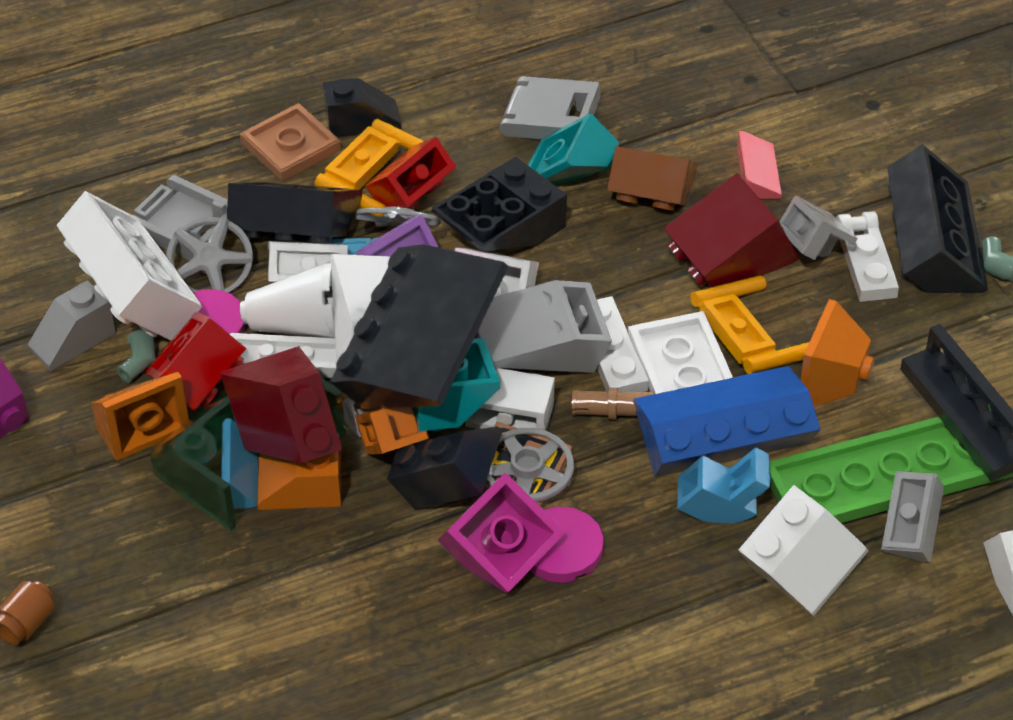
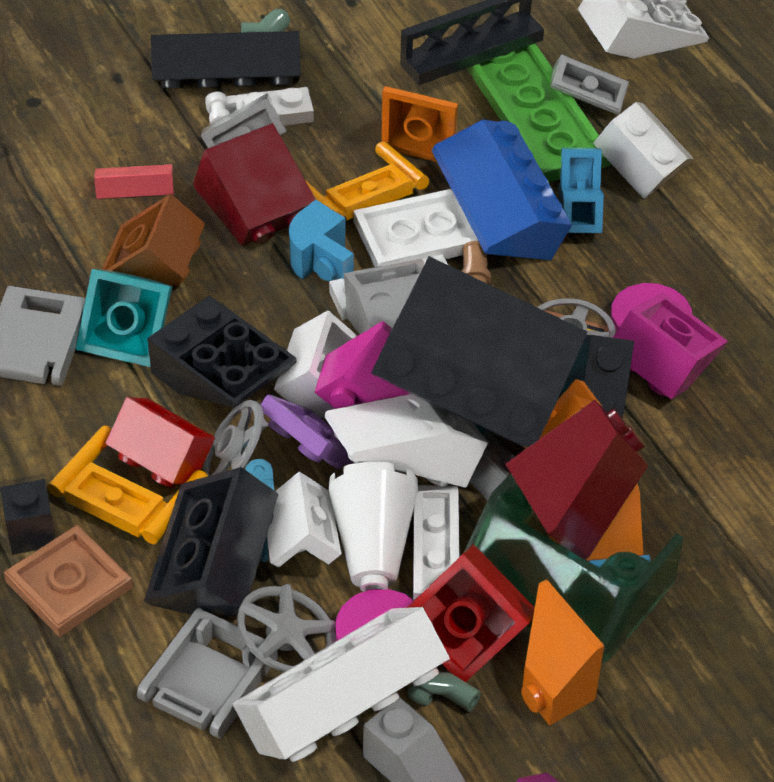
camera: 95 degrees left, 0 degrees up
none -> dark azure brick [289,200,354,281]

